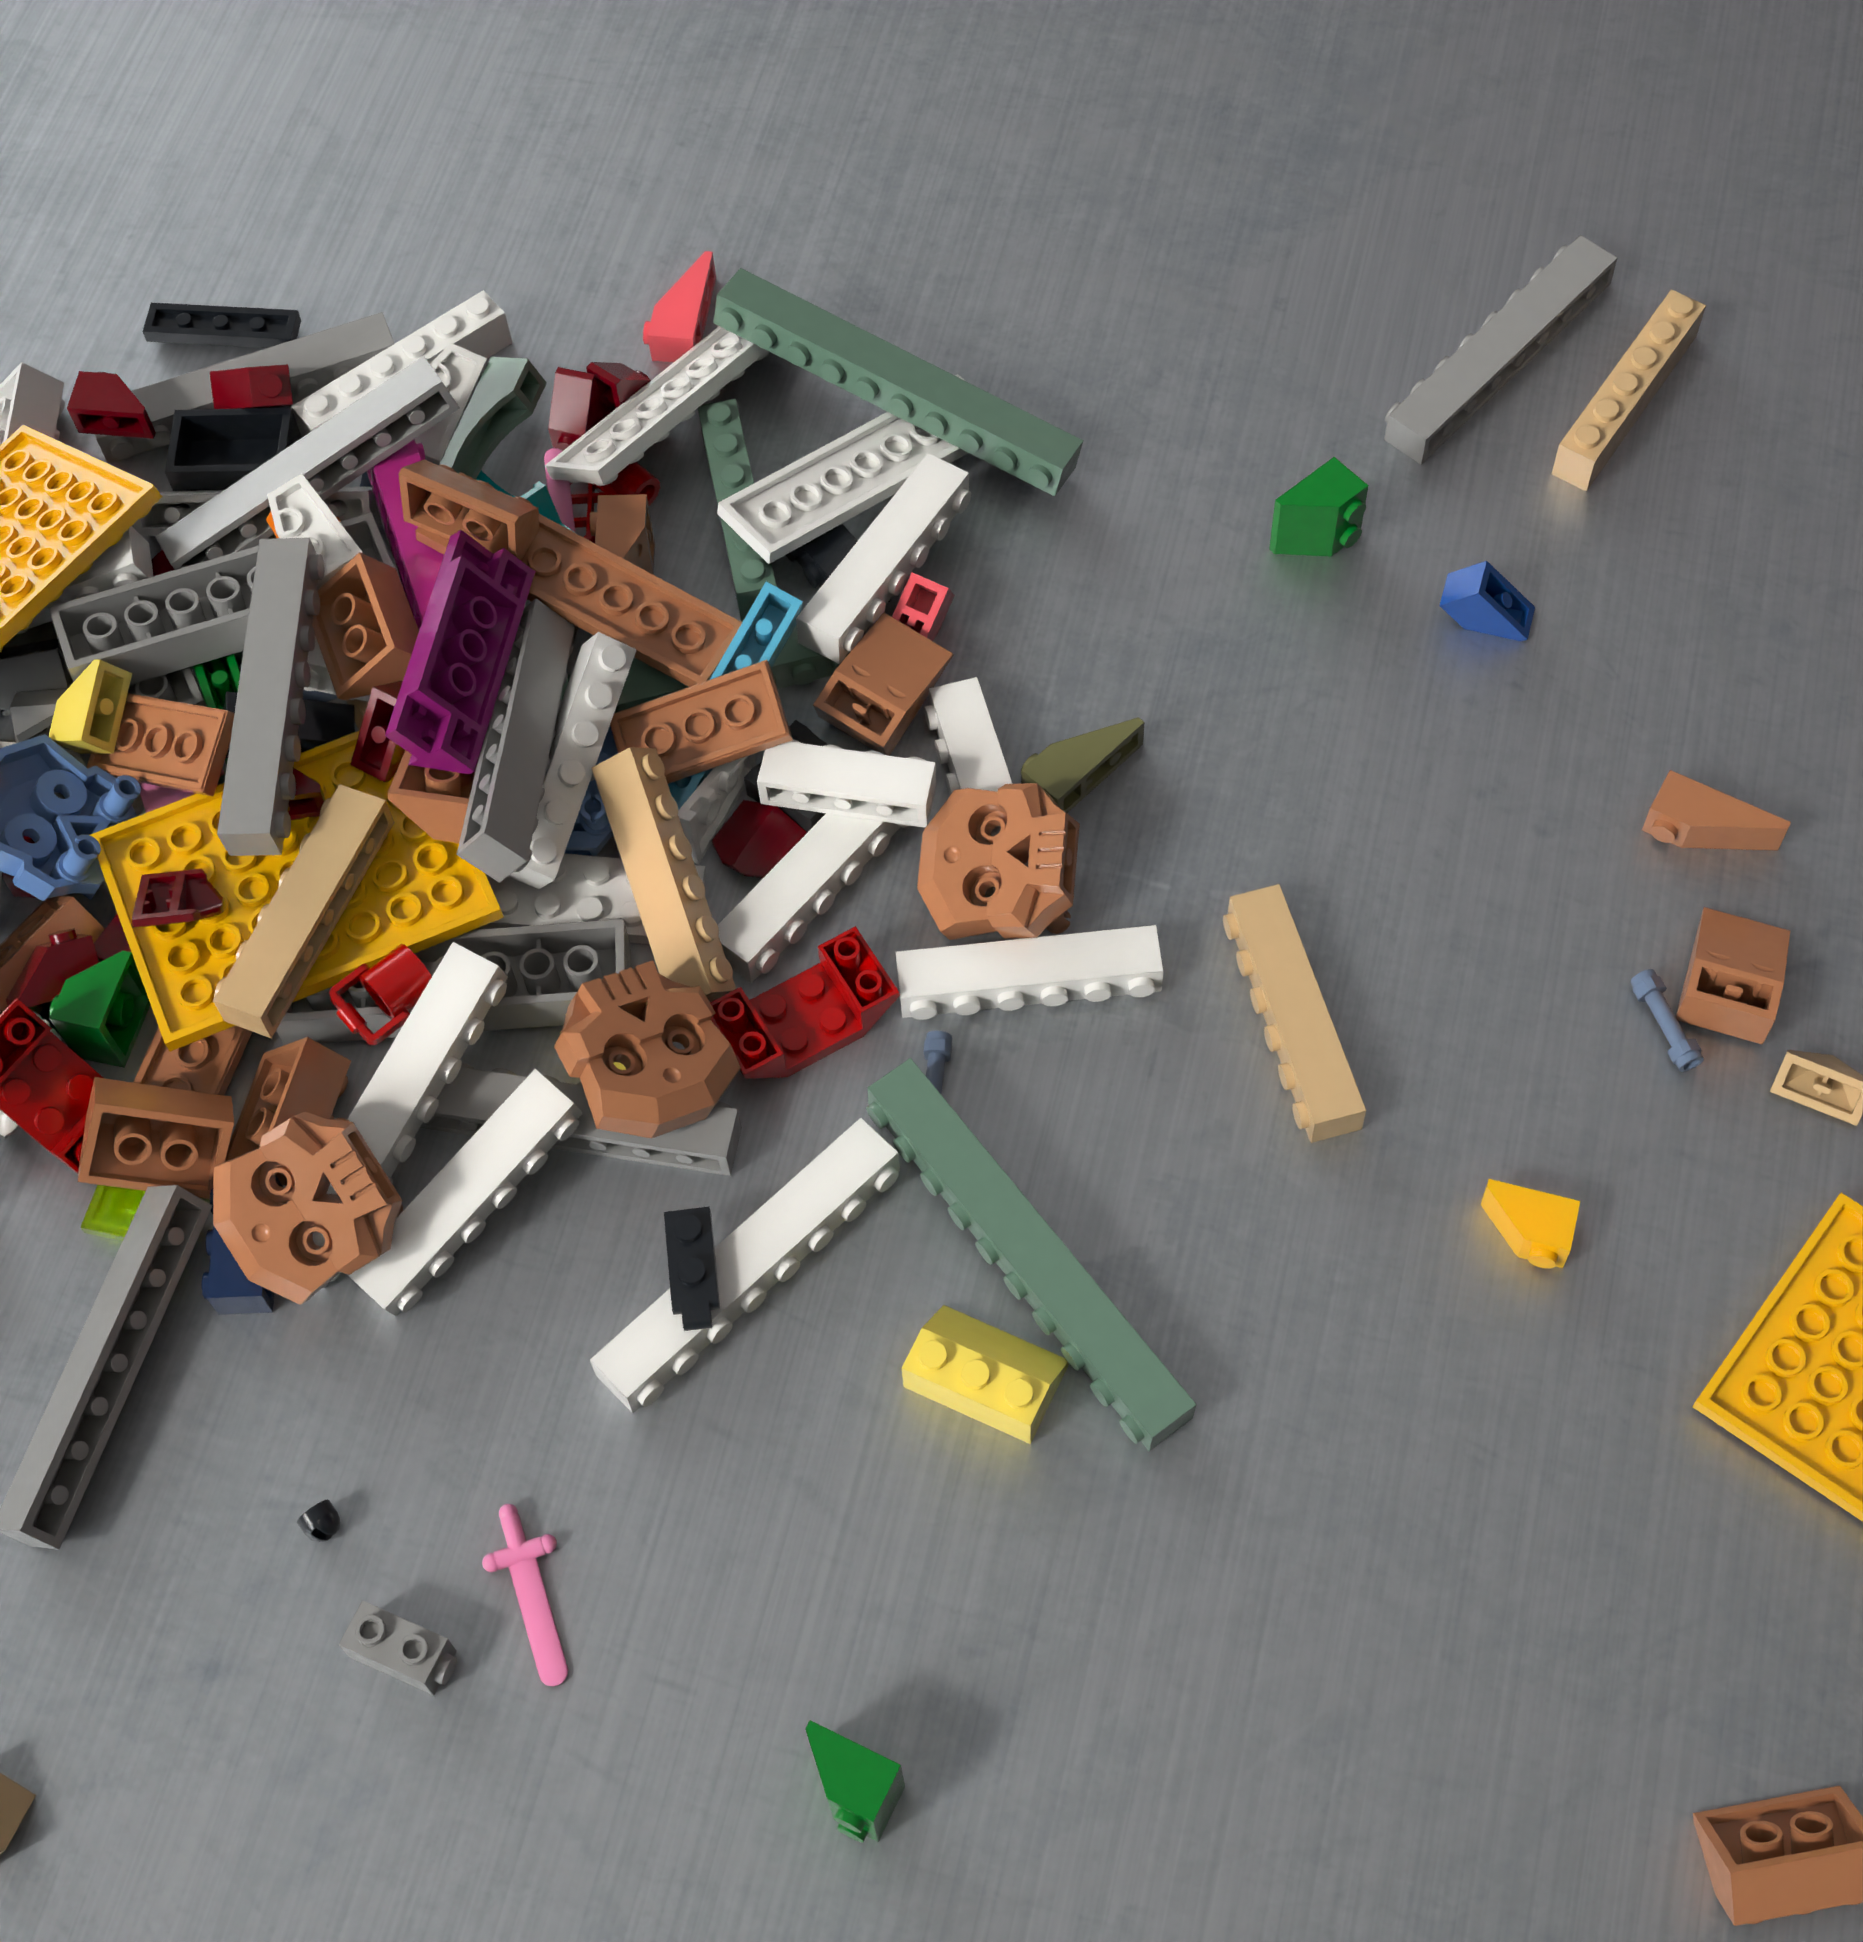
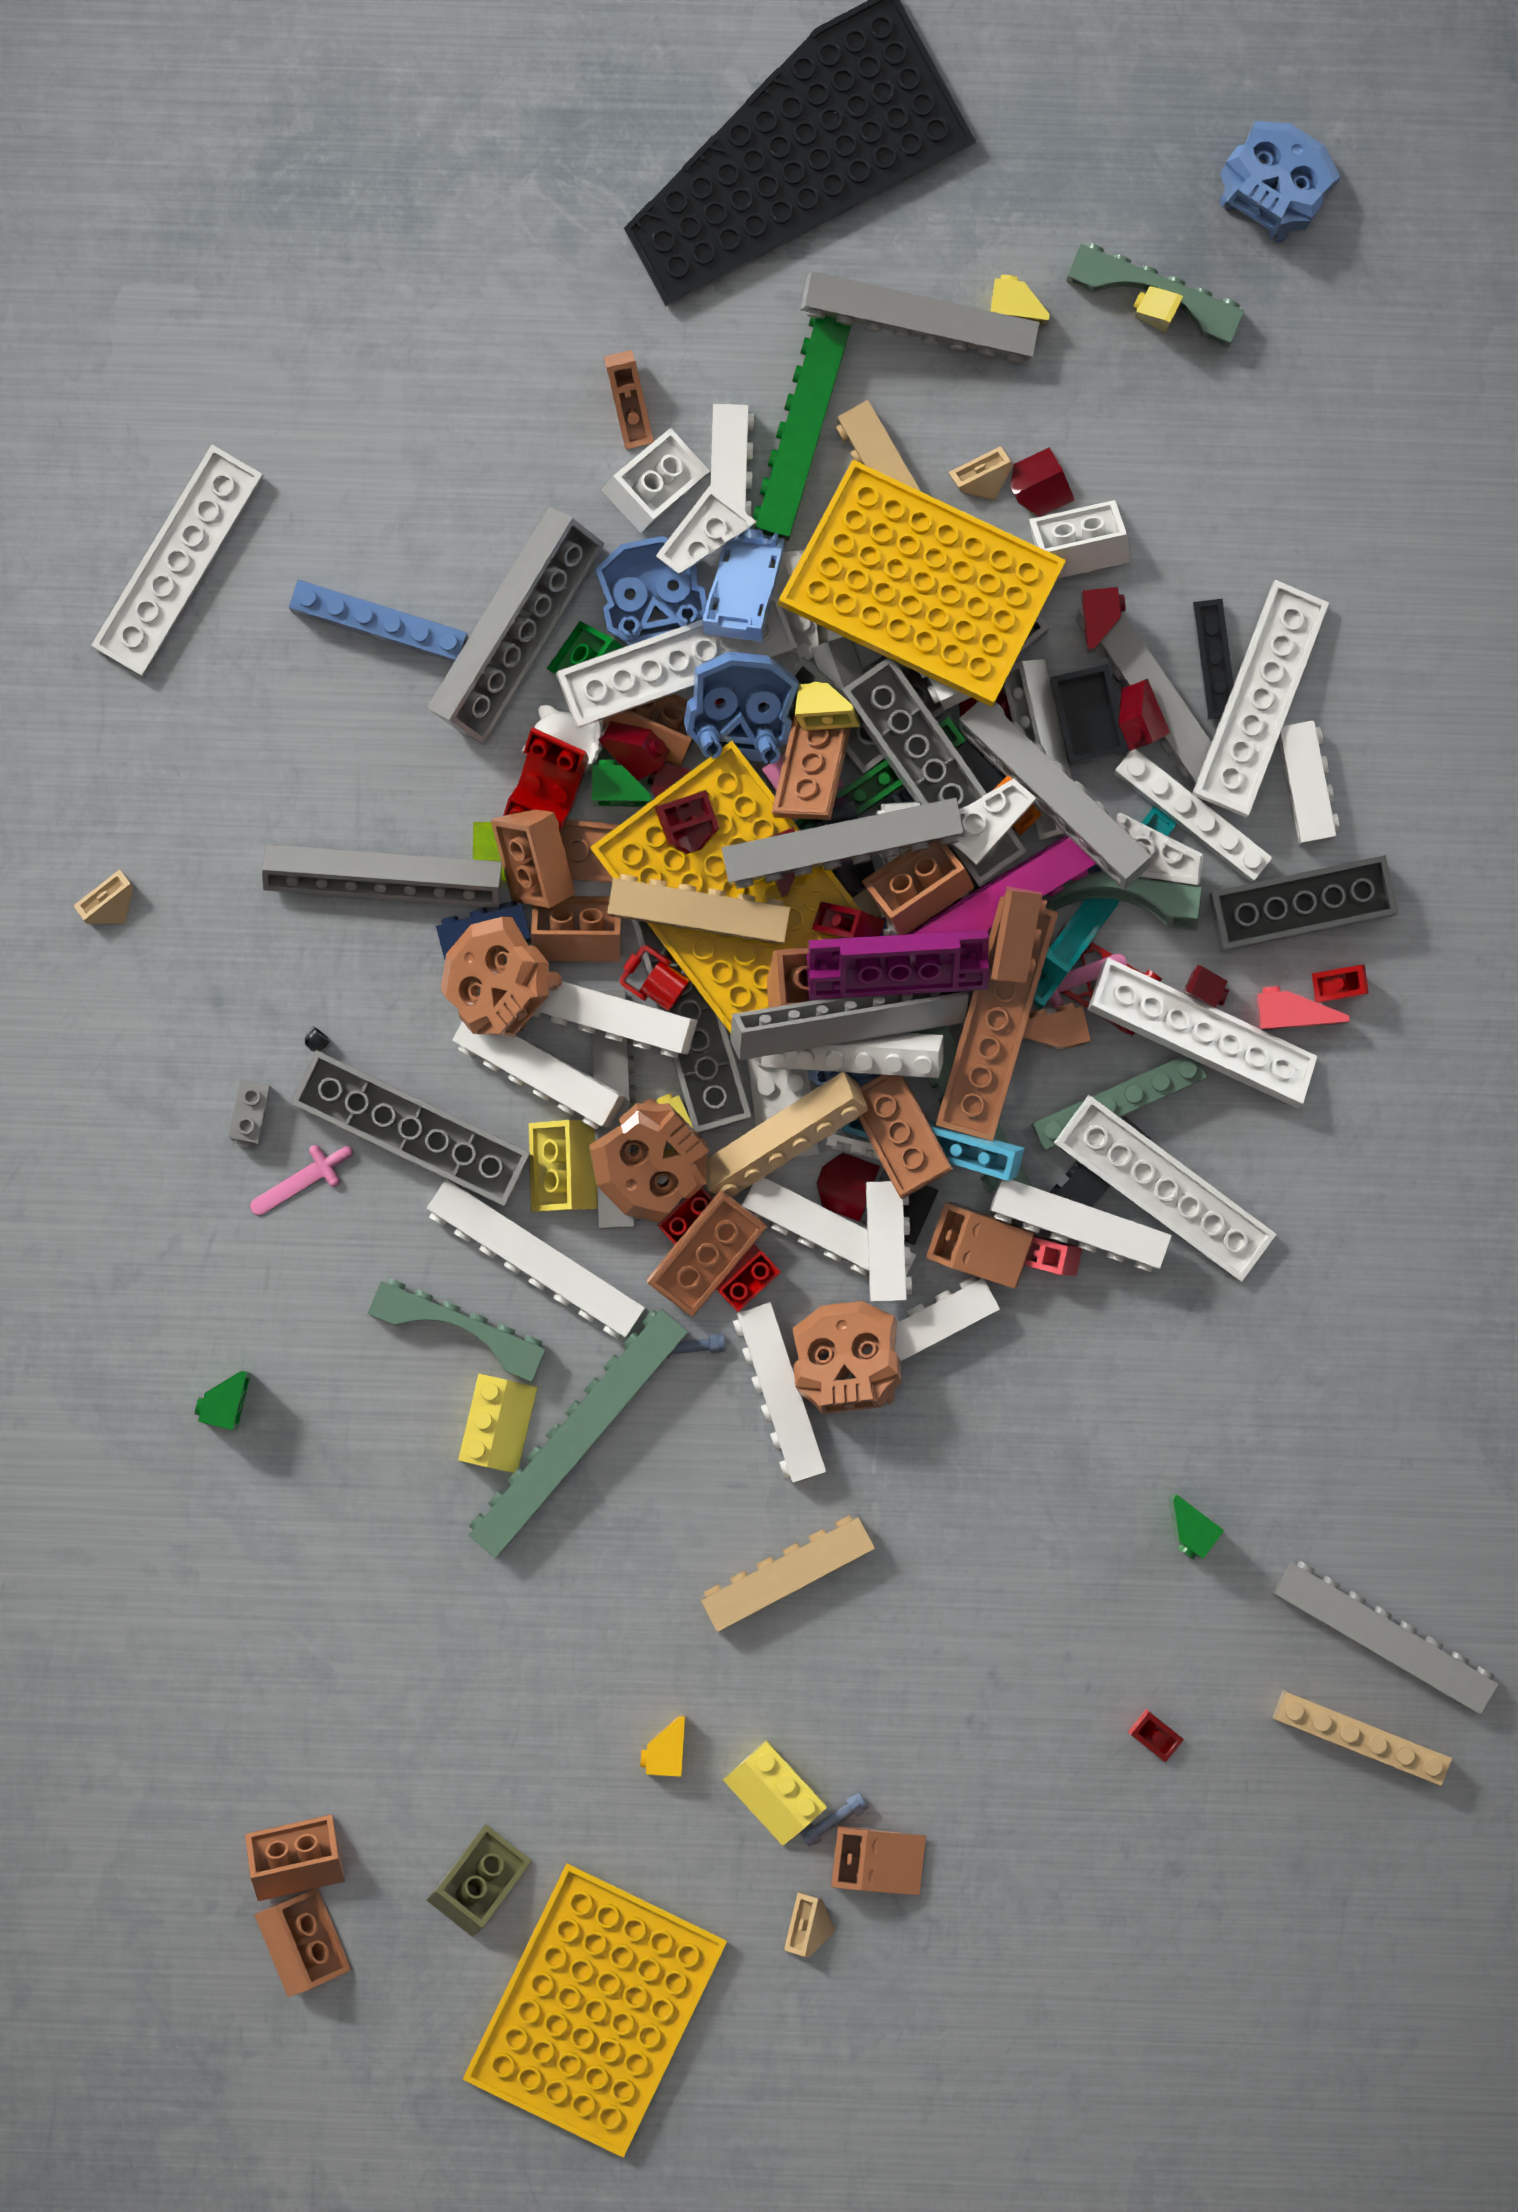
camera: 70 degrees right, 25 degrees up
slope [548,367,604,451] -> none
black hinge [664,1206,720,1331] -> none
sand green brick [713,268,1084,496] -> none
olive slope [1021,717,1145,813] -> none
blue slope [1439,561,1535,641] -> none
nougat slope [1642,770,1791,851] -> none
none -> nougat slope [245,1814,345,1901]
none -> light grey brick [290,1050,531,1207]
none -> sand green arch [367,1278,546,1382]
none -> olive slope [426,1824,532,1937]
none -> light yellow slope [529,1120,598,1212]
none -> nougat tile [646,1190,768,1318]
none -> light yellow slope [723,1740,827,1846]
none -> red slope [1128,1709,1184,1763]
none -> white plate [1192,580,1329,817]
none -> dark grey brick [1209,855,1398,952]
none -> white brick [1278,720,1340,845]
none -> red slope [1311,964,1369,1003]

